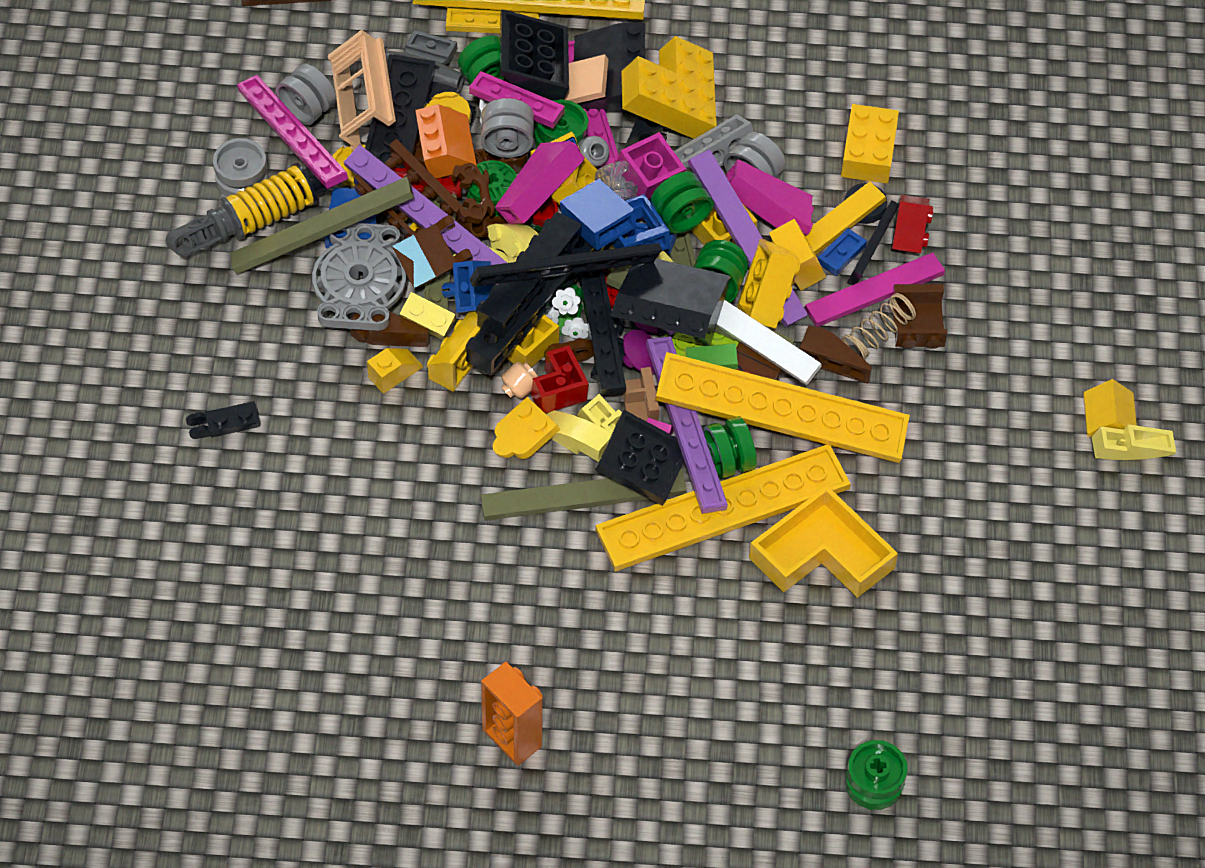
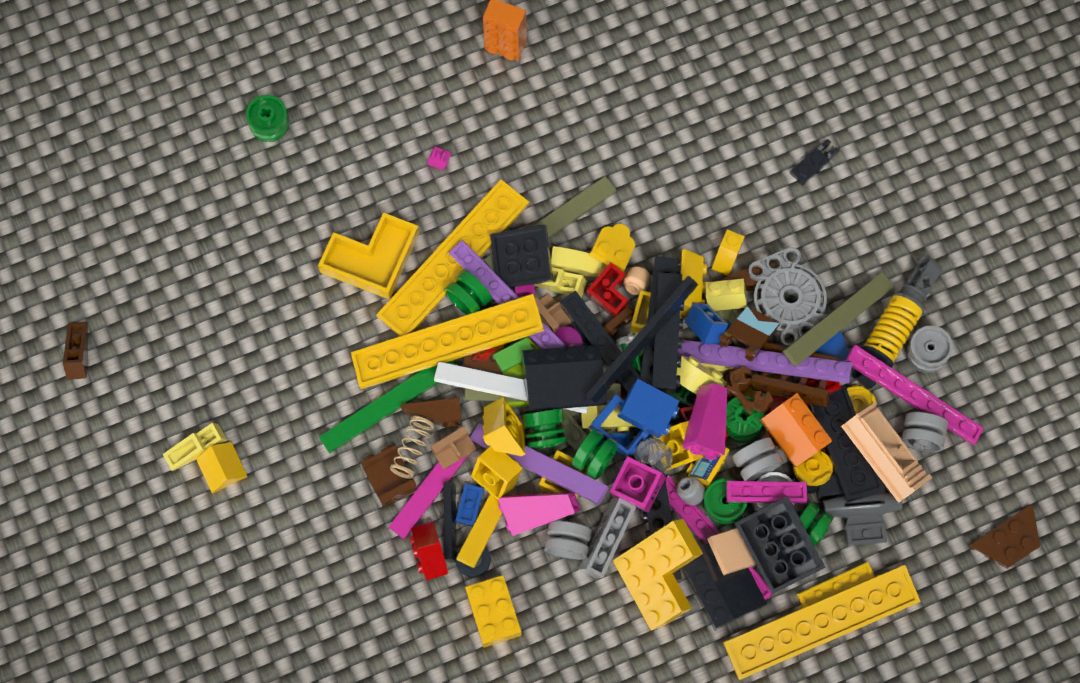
camera: 155 degrees right, 15 degrees up
none -> green tile [319,360,456,454]
none -> dark pink tile [427,146,452,171]
none -> medium nougat panel [431,426,476,469]

